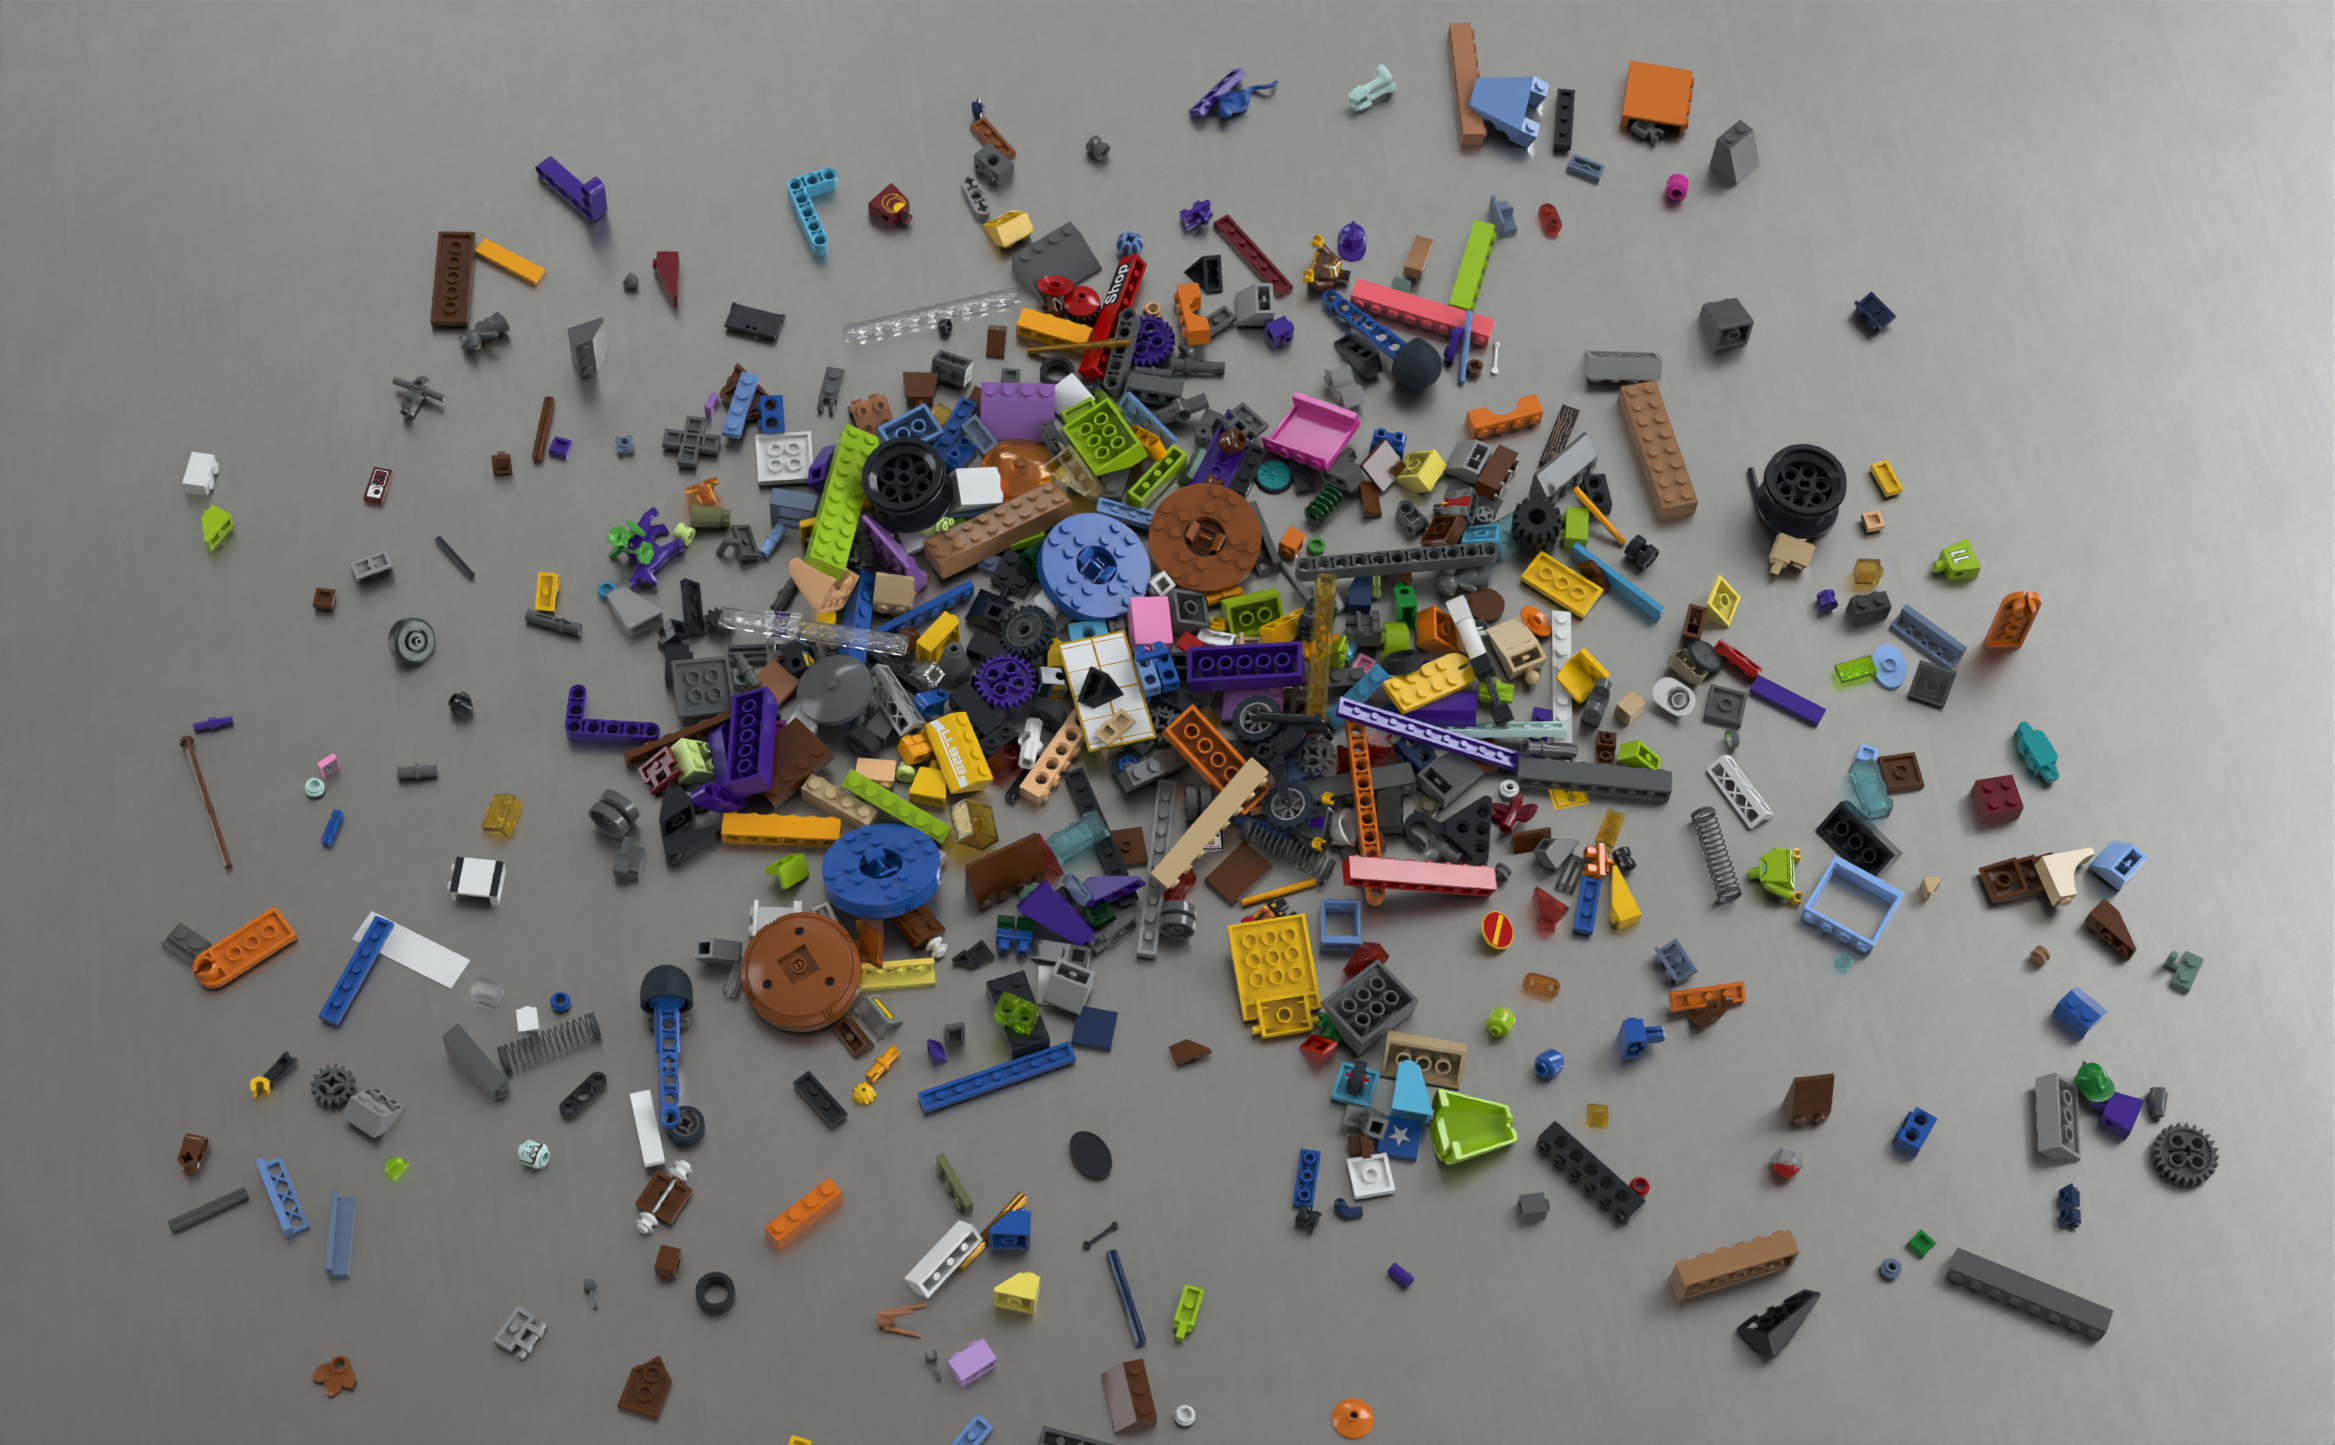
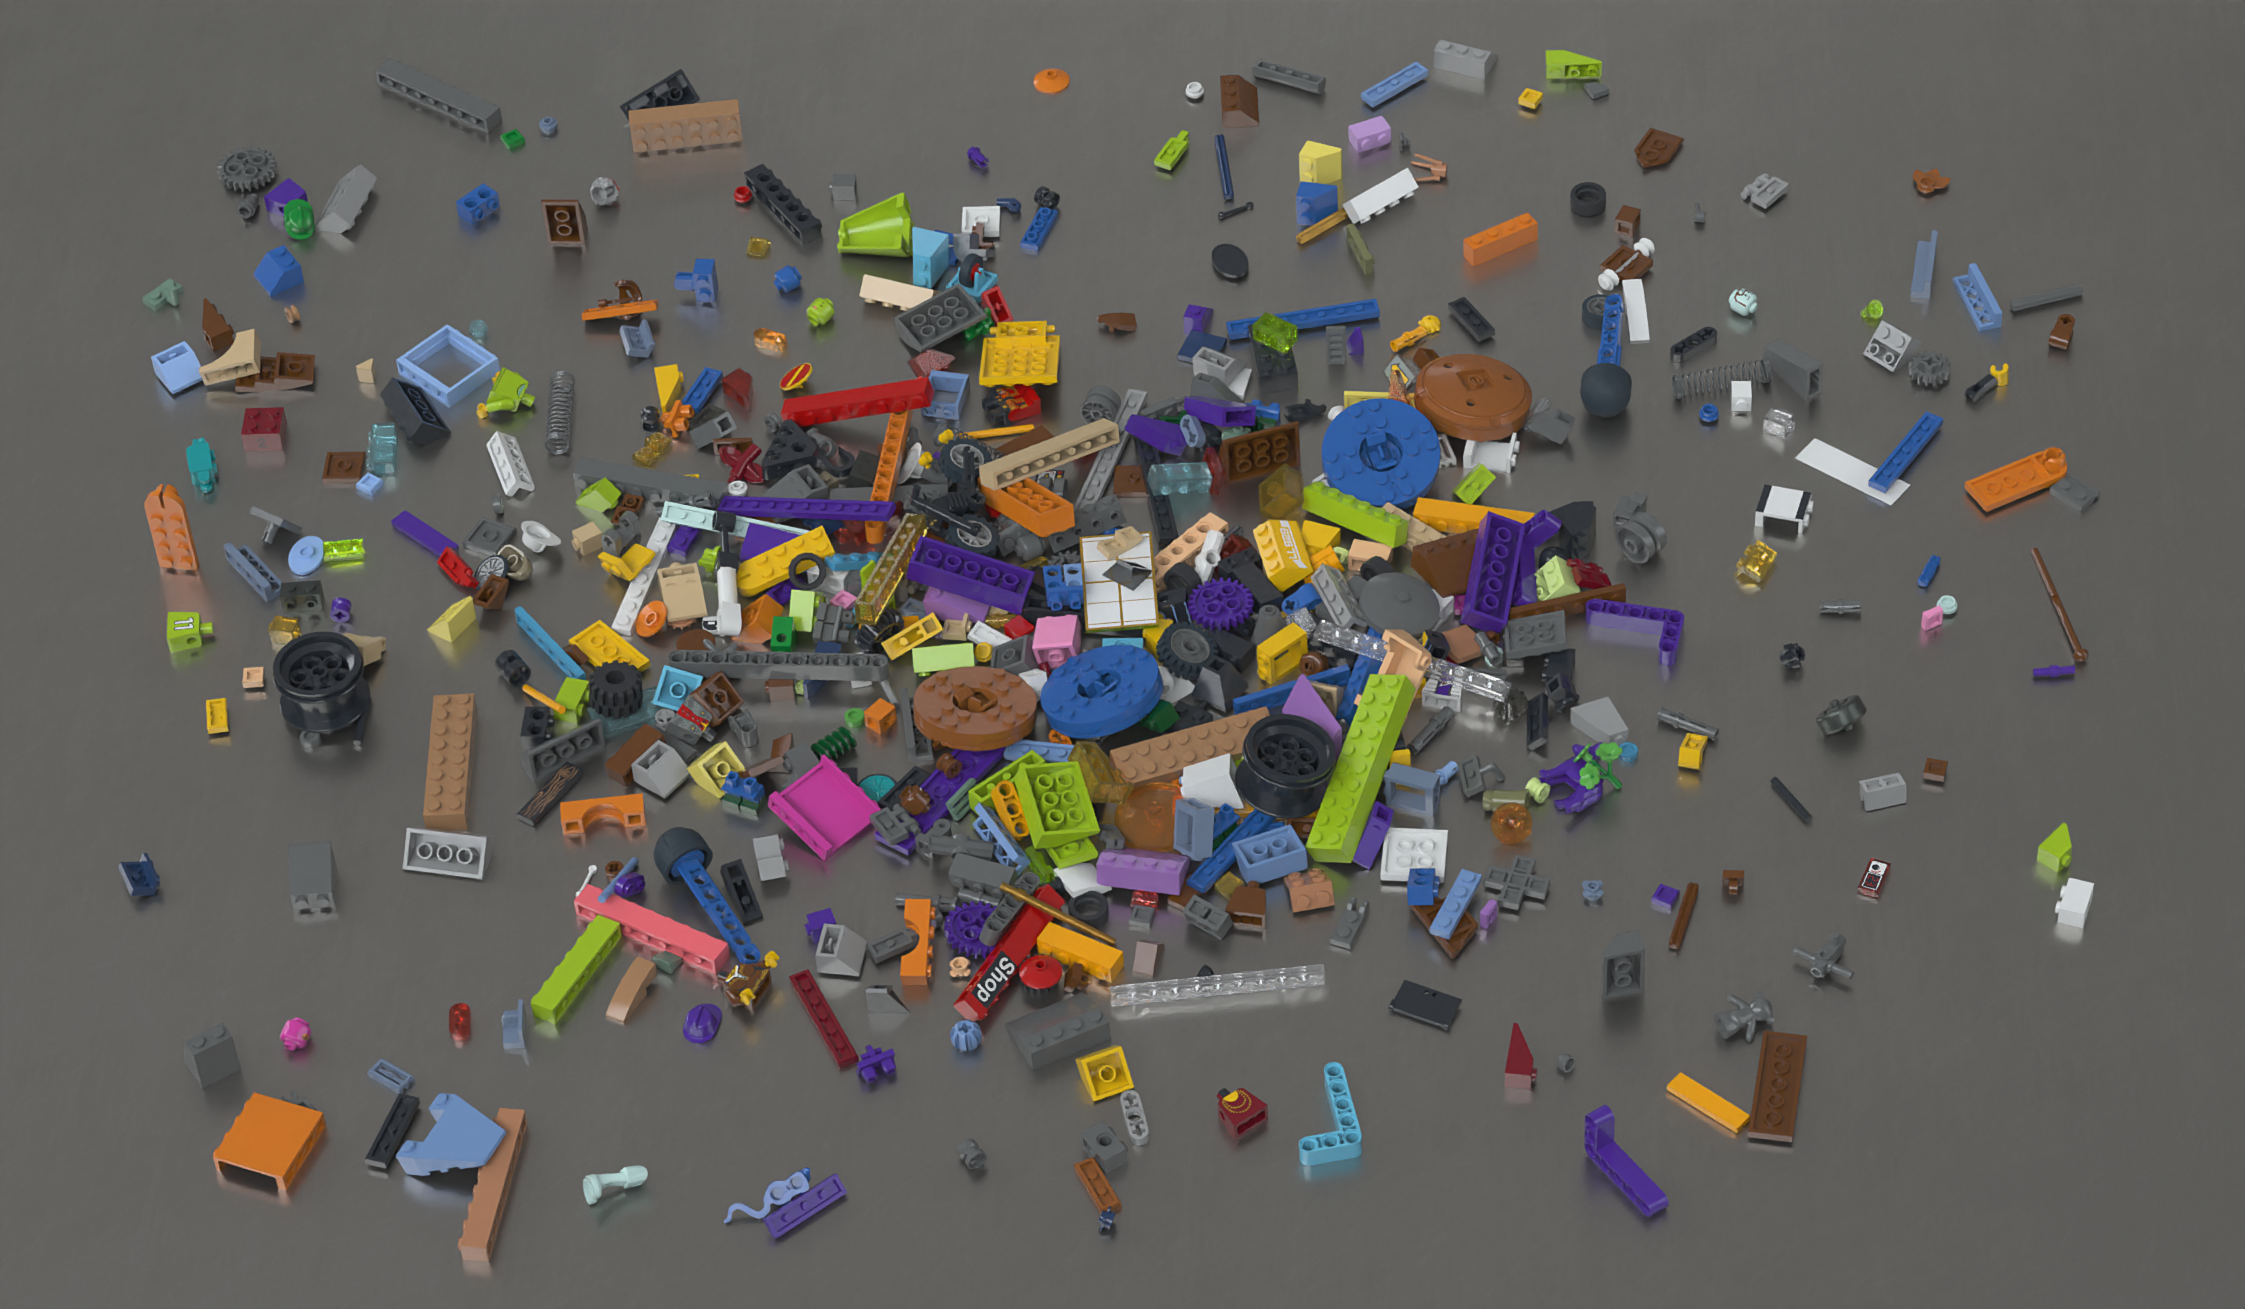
camera: 160 degrees left, 15 degrees down
red dish [1037,276,1074,297] -> none
dark blue hinge [2059,1183,2081,1228] -> none
none -> dark purple slope [1183,304,1213,334]

